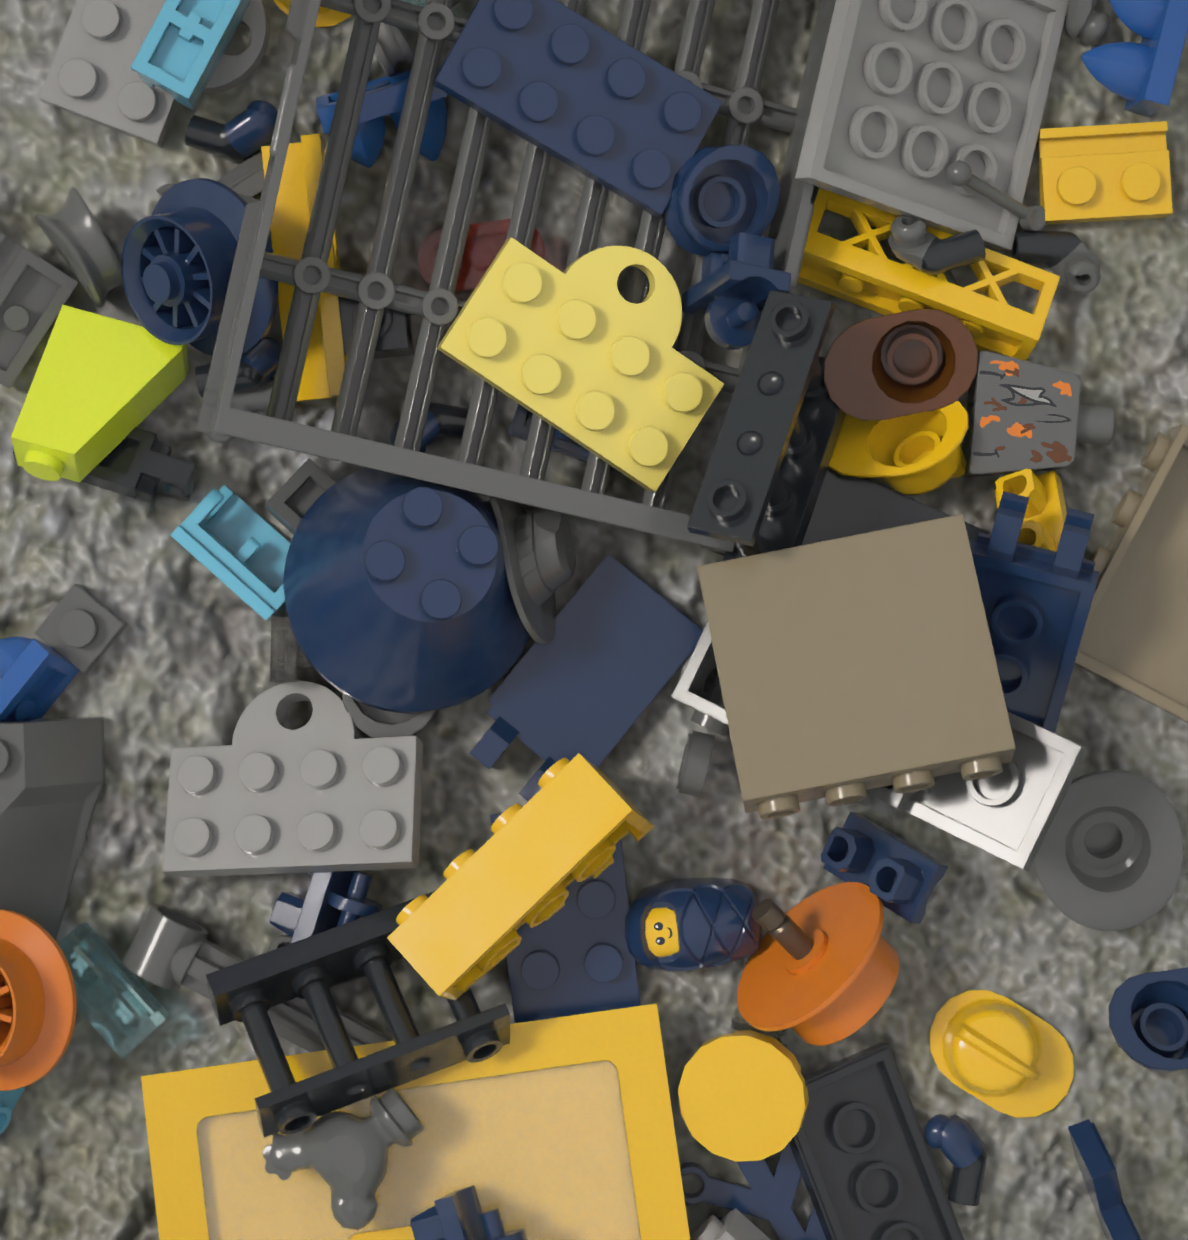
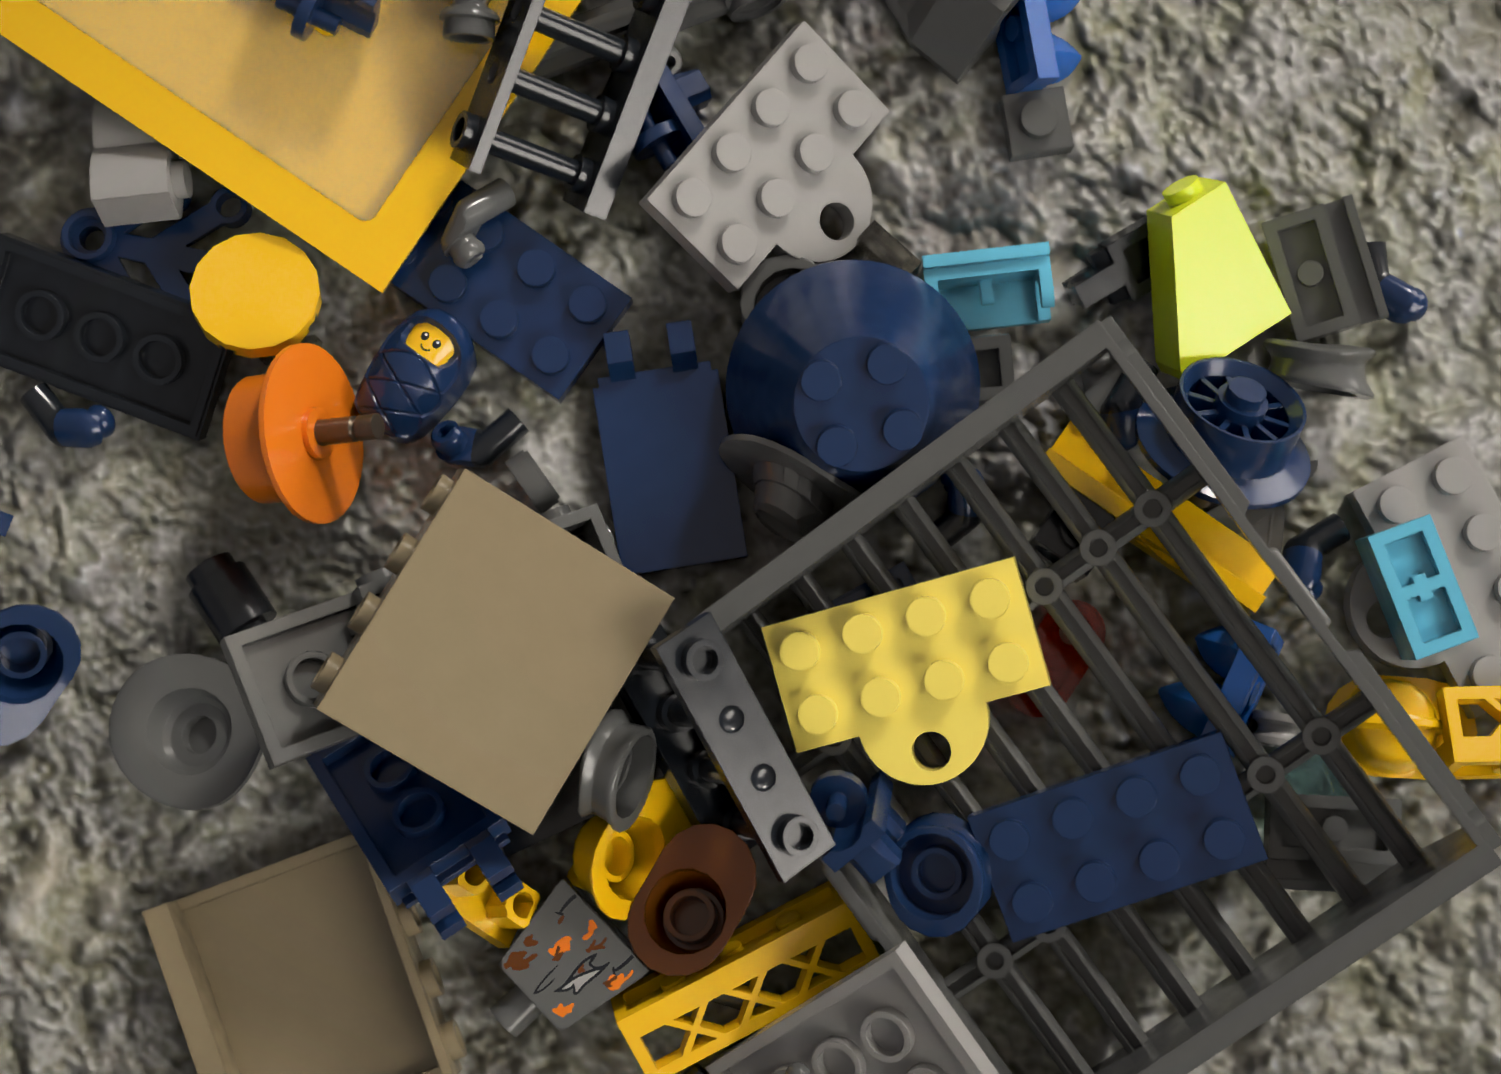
camera: 130 degrees right, 5 degrees down
yellow wedge [387,753,655,1000] -> none
dark blue hips [821,812,948,924] -> none
arm [888,215,986,275] -> none
yellow piece [930,990,1074,1118] -> none
none -> black brick [186,552,277,646]
none -> arm [431,408,529,469]
none -> dark grey arm [440,178,516,269]
none -> dark grey piece [577,709,657,833]

